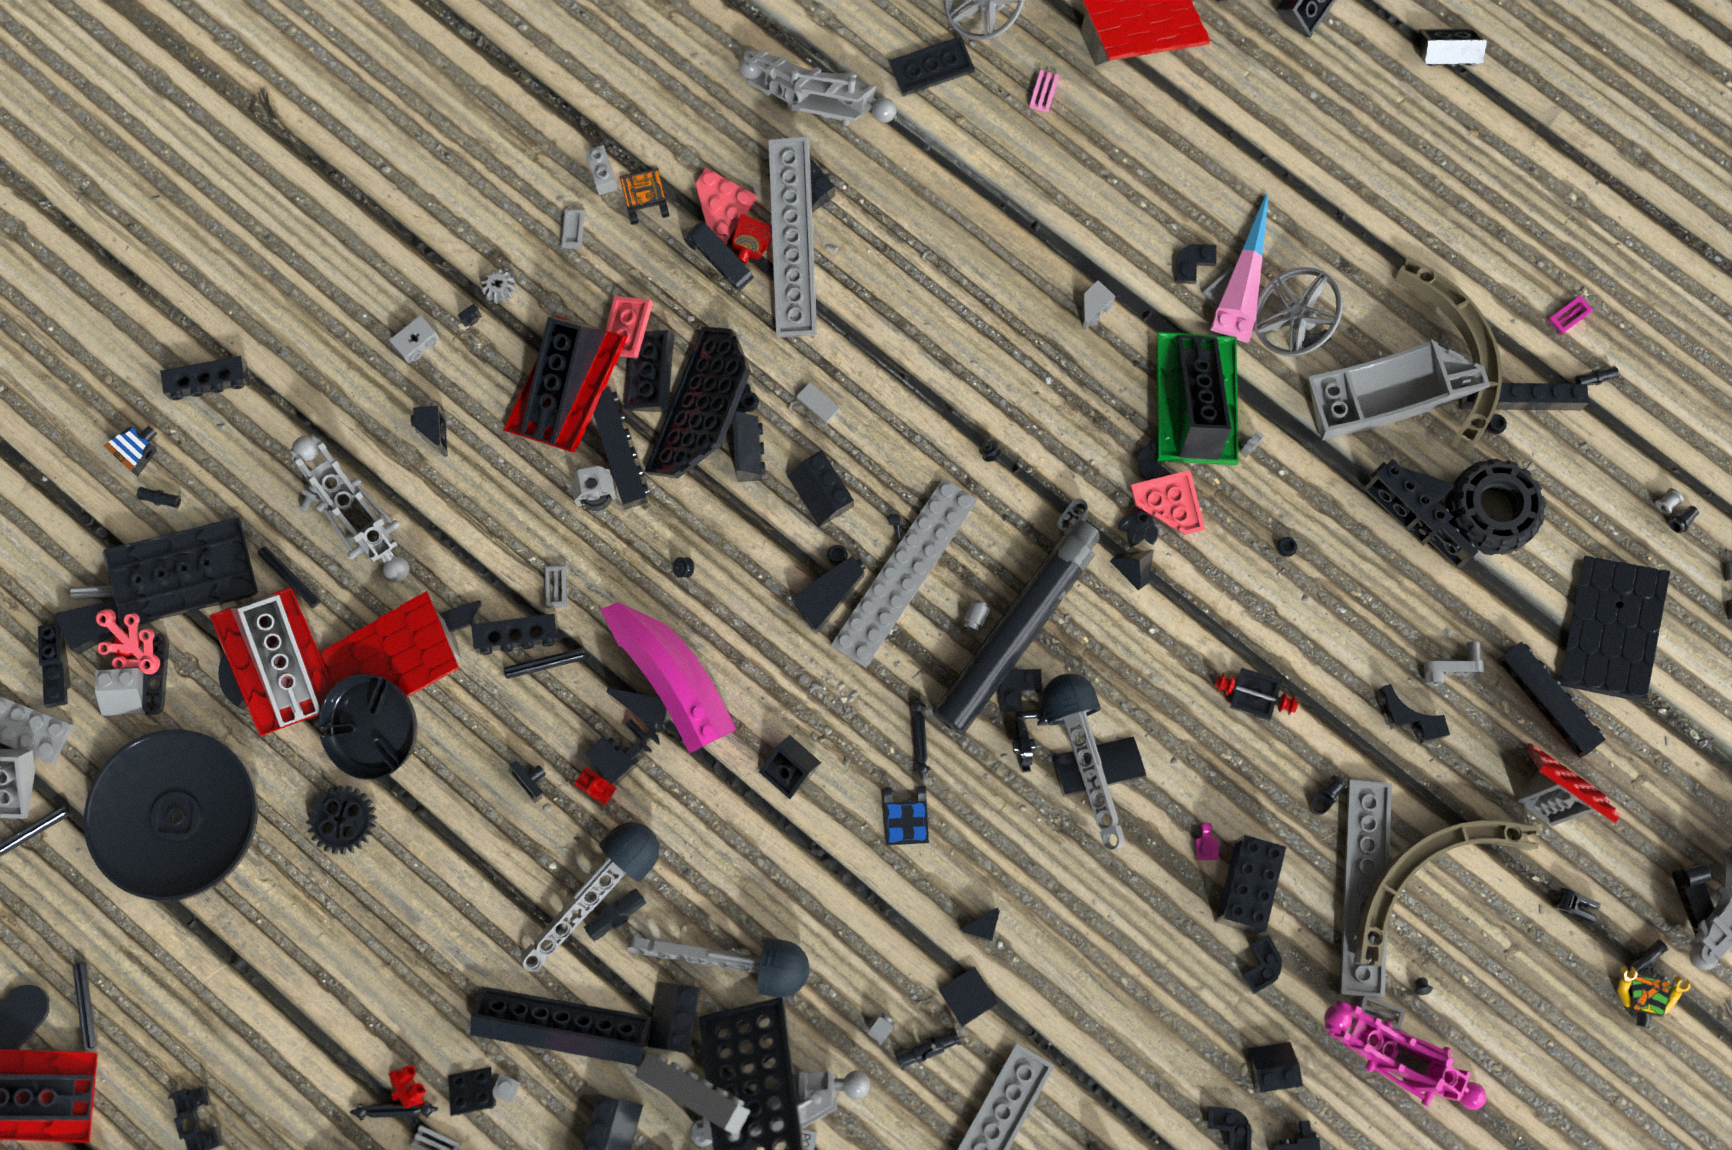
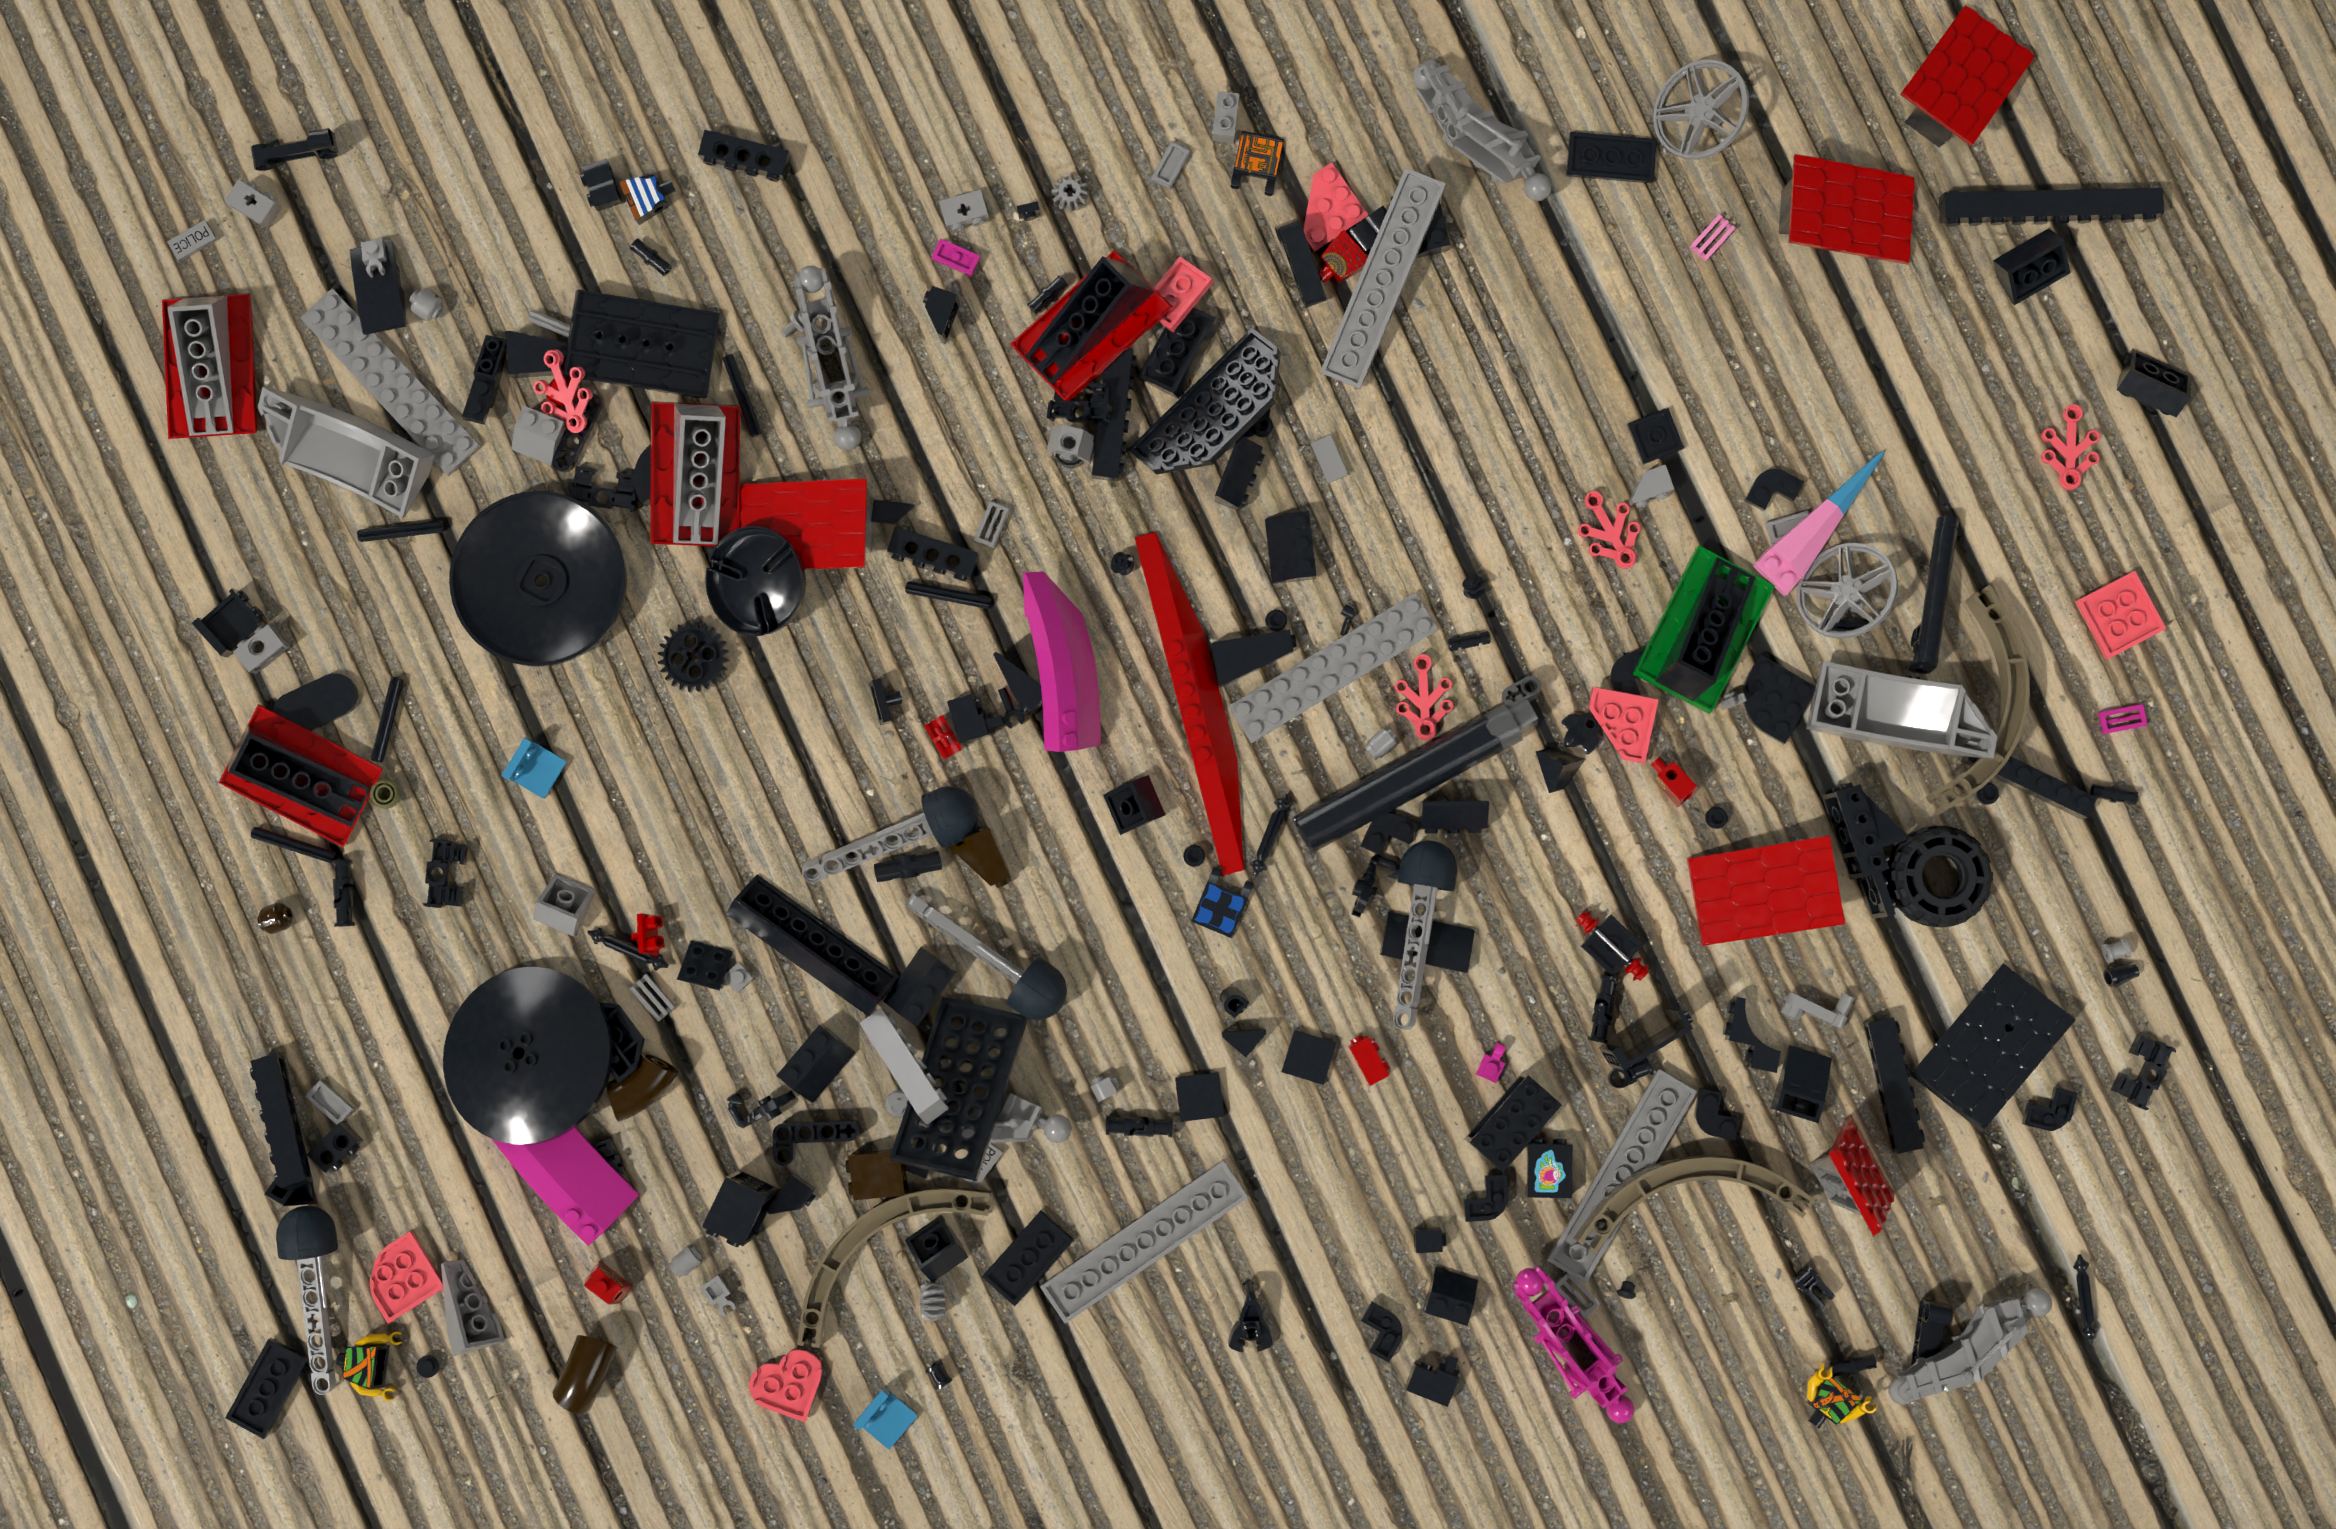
camera: 30 degrees right, 10 degrees up
none -> olive cone [370,779,401,809]
none -> dark azure bracket [501,738,567,799]
none -> light grey slope [533,874,596,936]
none -> black piece [567,466,638,512]
none -> black brick [580,159,622,211]
none -> dark pink plate [931,238,980,277]
none -> dark brown slope [950,828,1012,888]
none -> black pin [1027,275,1068,315]
none -> black piece [1047,383,1113,423]
none -> red wedge [1134,532,1244,876]
none -> black plate [1183,845,1205,867]
none -> black plate [1220,987,1250,1018]
none -> black tile [1281,1030,1336,1085]
none -> black brick [1348,206,1387,254]
none -> red brick [1348,1034,1390,1086]
none -> coral plant [1394,654,1453,740]
none -> black brick [1413,1227,1446,1253]
none -> black slope [1419,801,1489,834]
none -> black axle [1448,631,1491,651]
none -> black panel [1525,1138,1573,1198]
none -> coral plant [1577,491,1640,569]
none -> black piece [1588,975,1620,1044]
none -> black panel [1599,1007,1693,1071]
none -> black tile [1627,408,1684,465]
none -> red torso [1651,757,1697,808]
none -> red piece [1687,836,1845,946]
none -> black plate [1694,1088,1740,1141]
none -> black plate [1742,654,1816,745]
none -> black slope [1770,1045,1832,1123]
none -> black piece [1909,516,1959,674]
none -> black plate [2022,1087,2078,1131]
none -> coral plant [2040,404,2100,490]
none -> coral plate [2075,571,2166,660]

